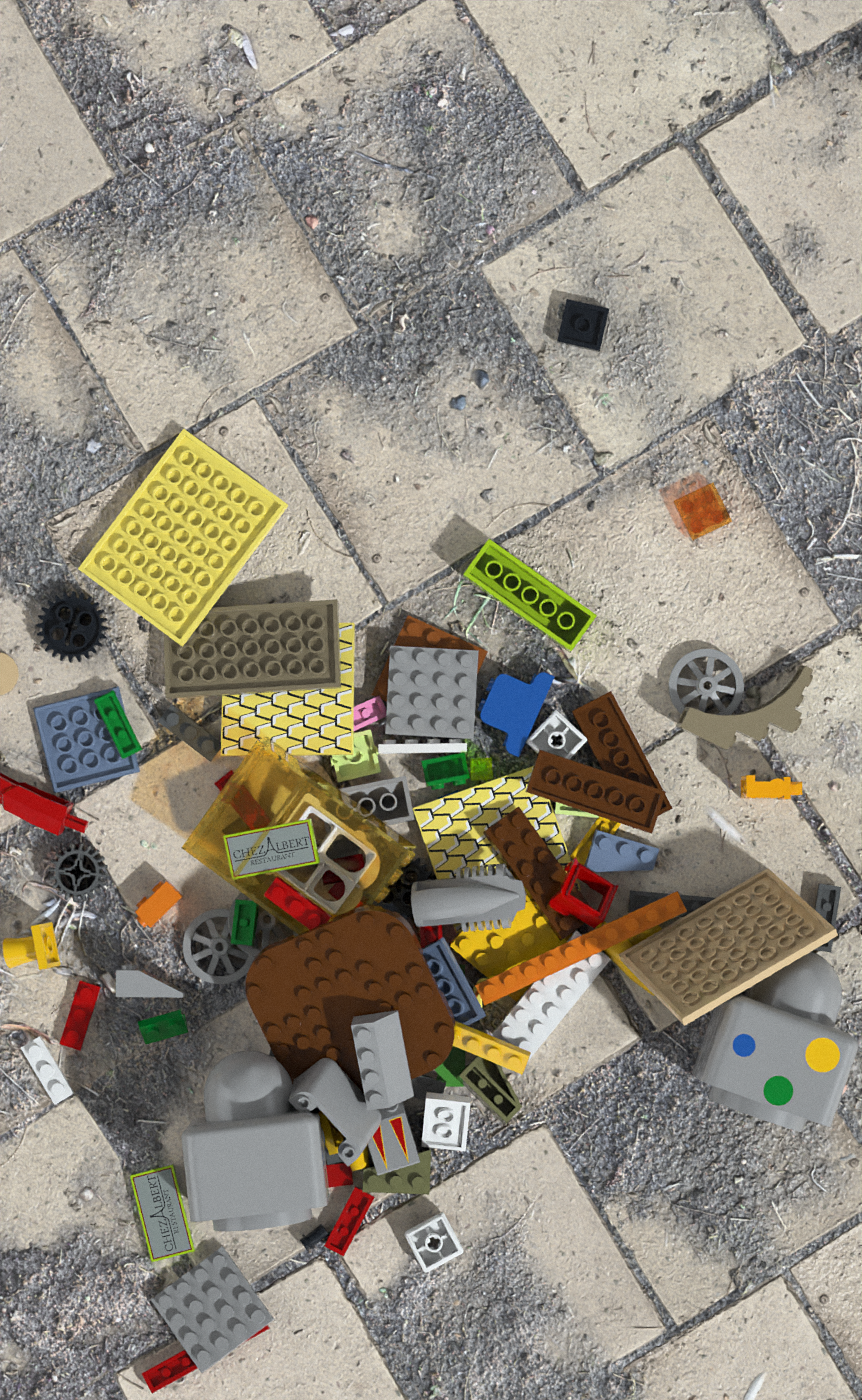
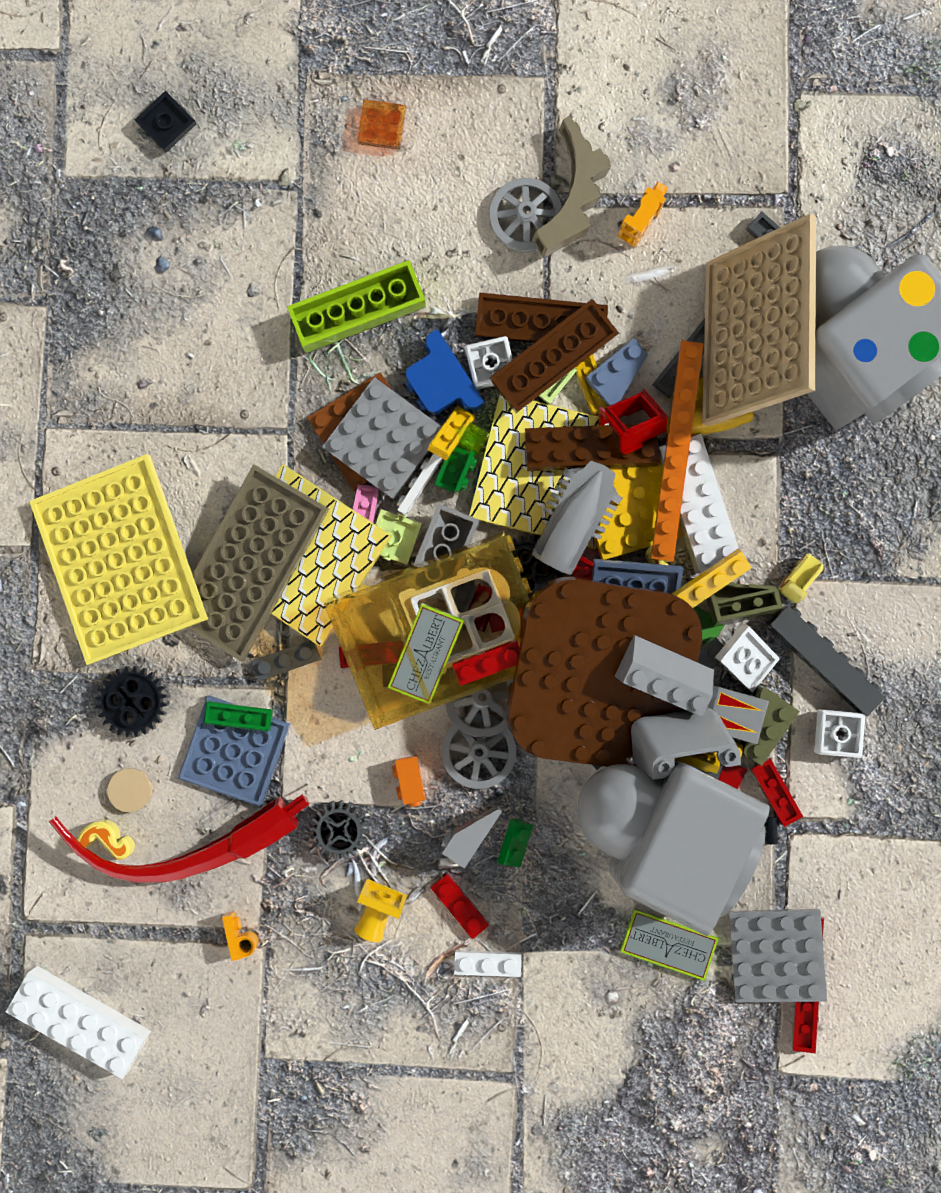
camera: 55 degrees left, 0 degrees up
green plate [230,899,259,946] -> none
none -> yellow tile [427,406,476,461]
none -> dark grey brick [765,606,886,717]
none -> light yellow animal [779,553,824,603]

